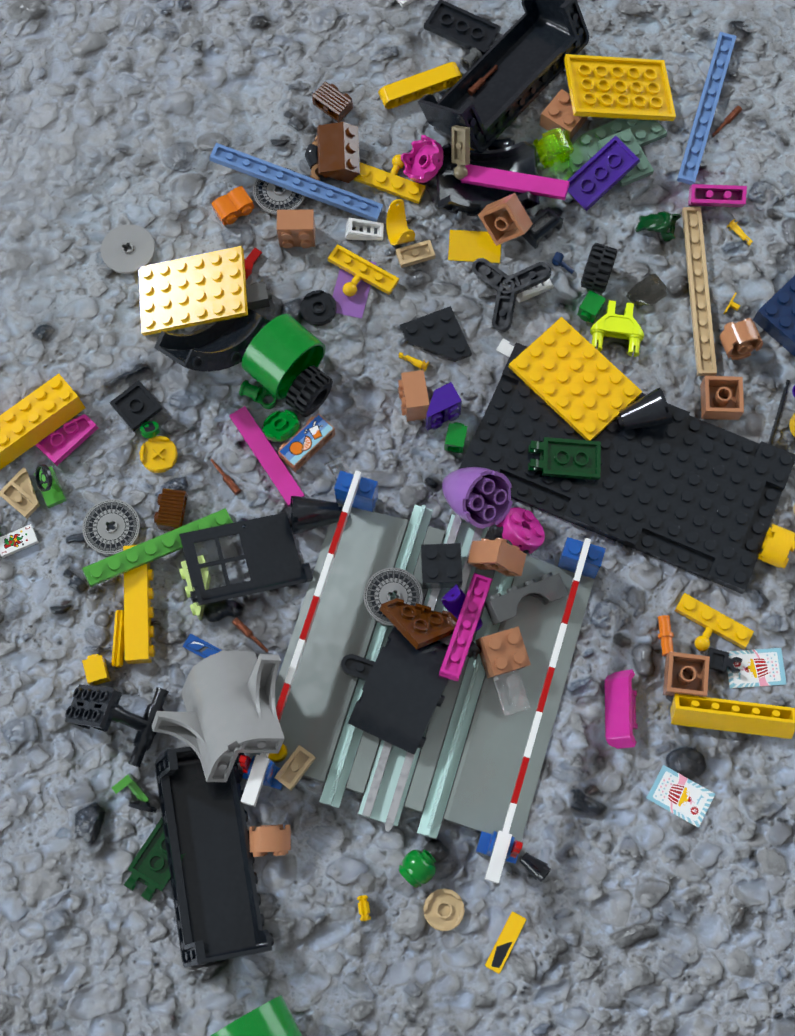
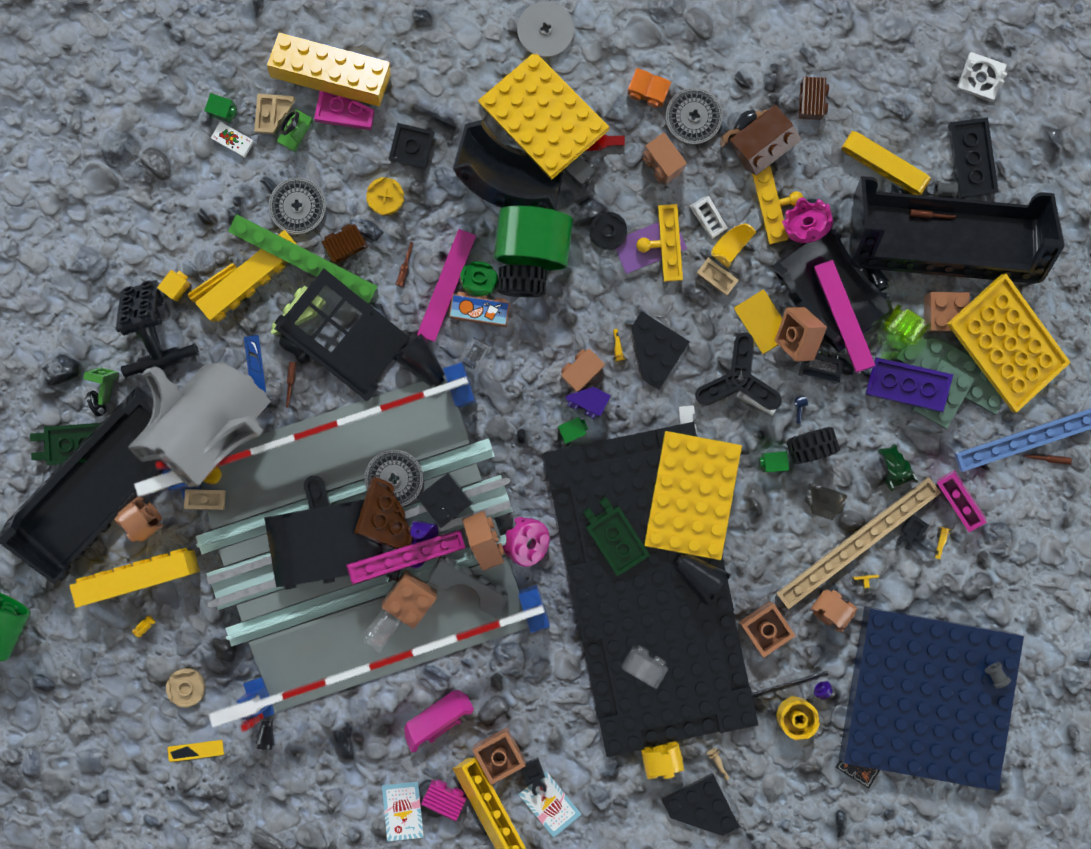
camera: 55 degrees right, 15 degrees up
green tile [140,421,160,438] -> none
medium blue plate [210,143,383,222] -> none
green connector [239,380,277,409] -> none
green piece [399,850,436,888] -> none
medium lavender cylinder [442,467,513,529] -> none
dark tan plate [452,125,470,180] -> none
neon yellow connector [590,300,644,357] -> none
orange pin [657,615,674,657] -> none
yellow plate [674,593,754,651] -> none
none -> yellow brick [69,548,200,608]
none -> dark pink brick [421,779,467,822]
none -> clear brick [621,646,668,689]
none -> black plate [896,514,929,550]

